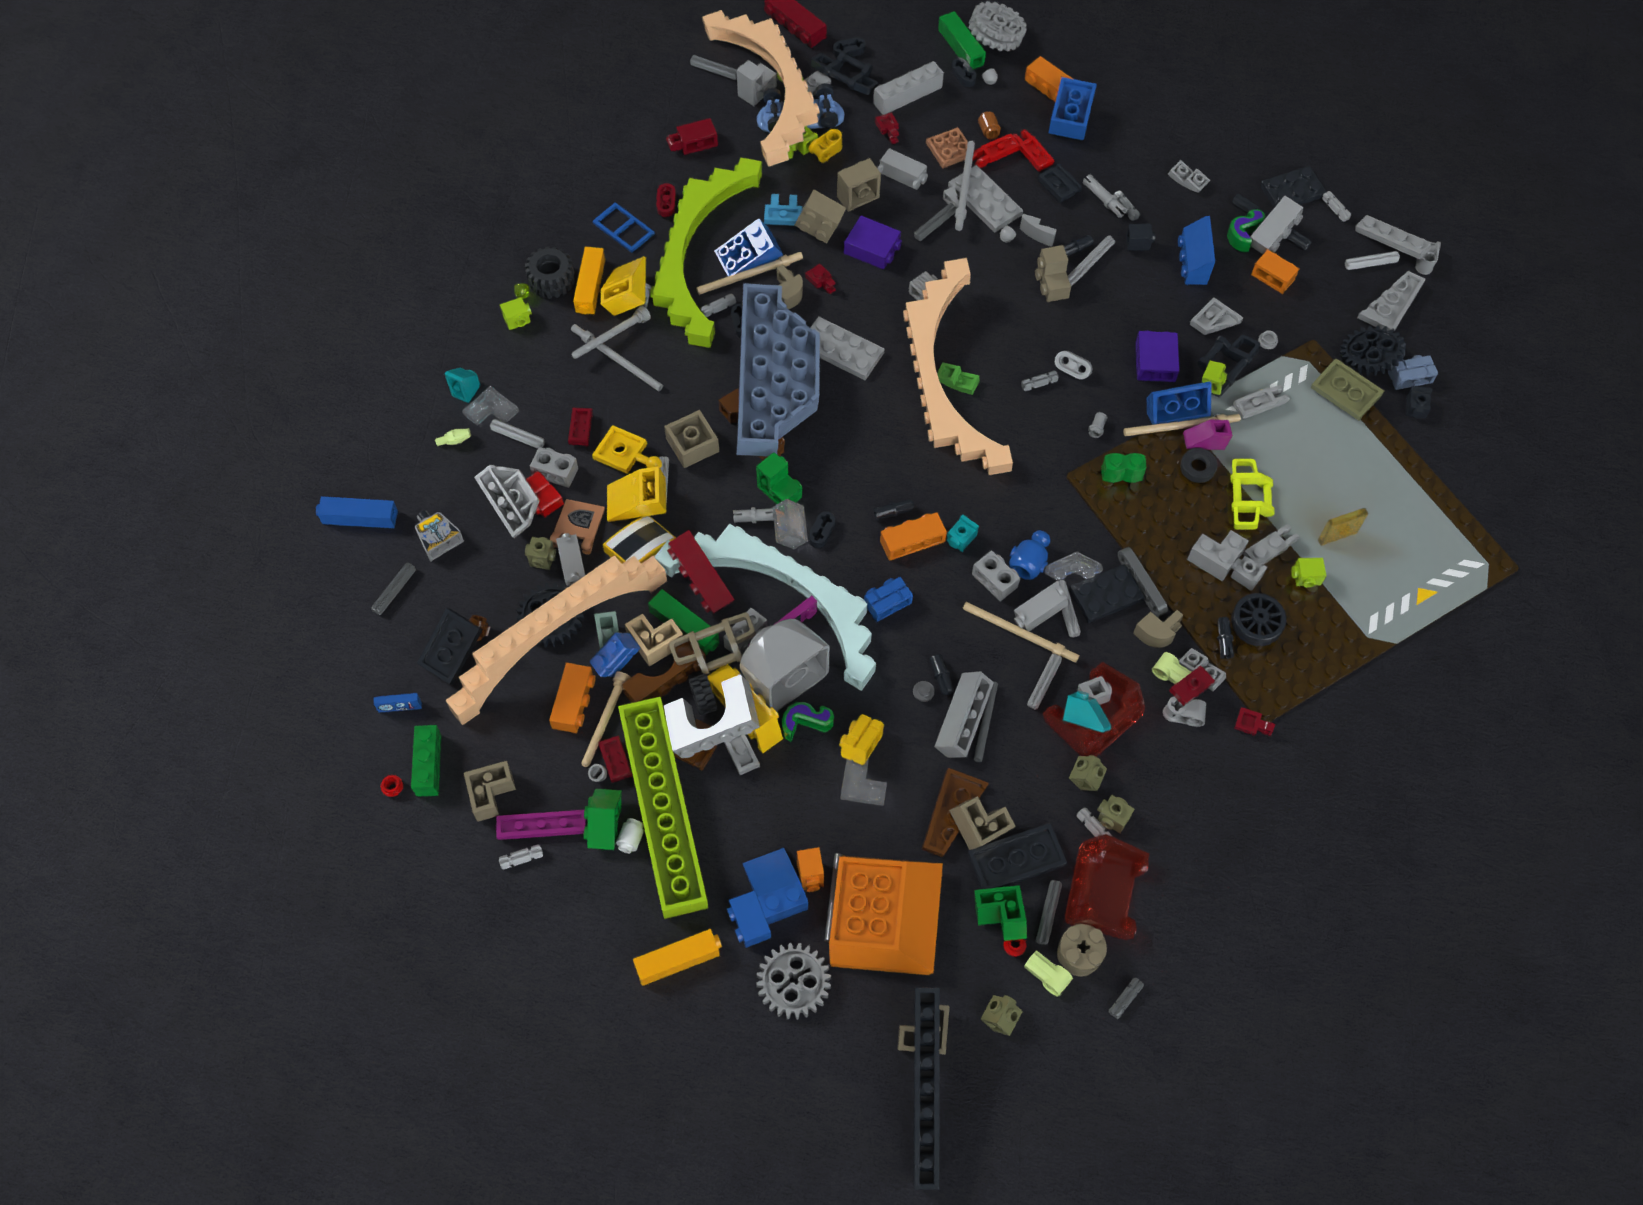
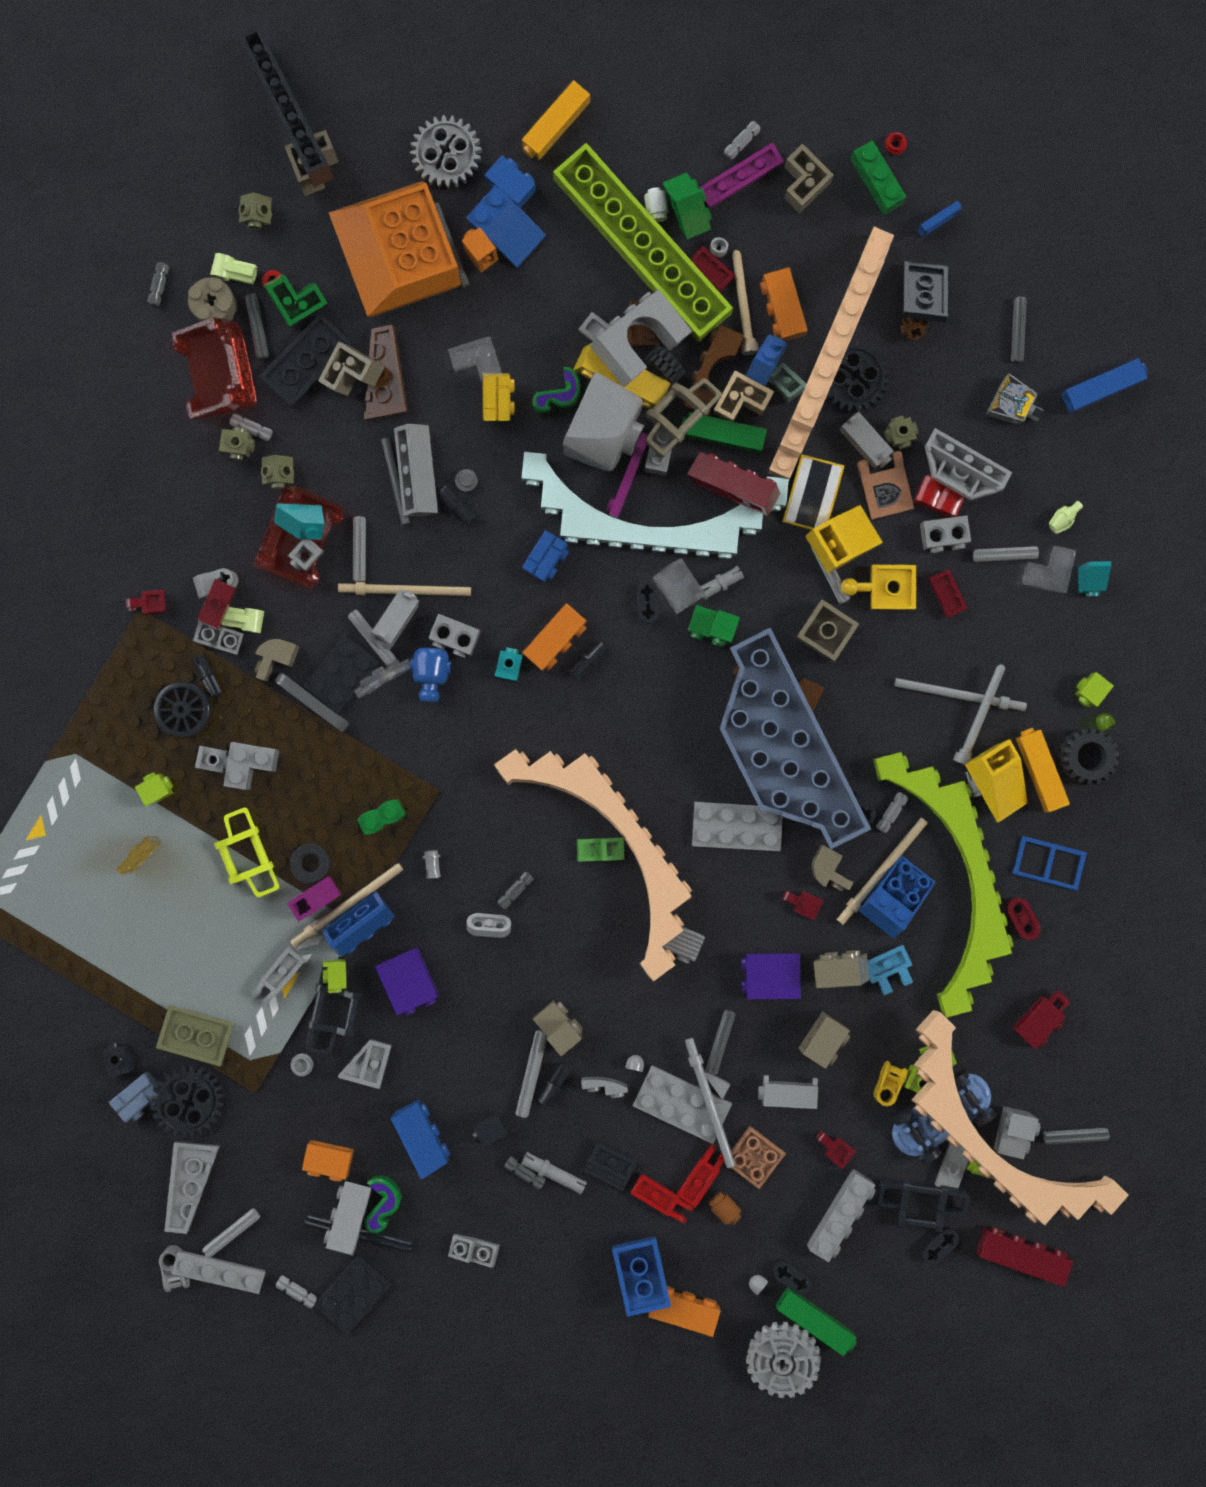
camera: 155 degrees right, 25 degrees up
light grey hinge [1243,524,1300,566] -> none

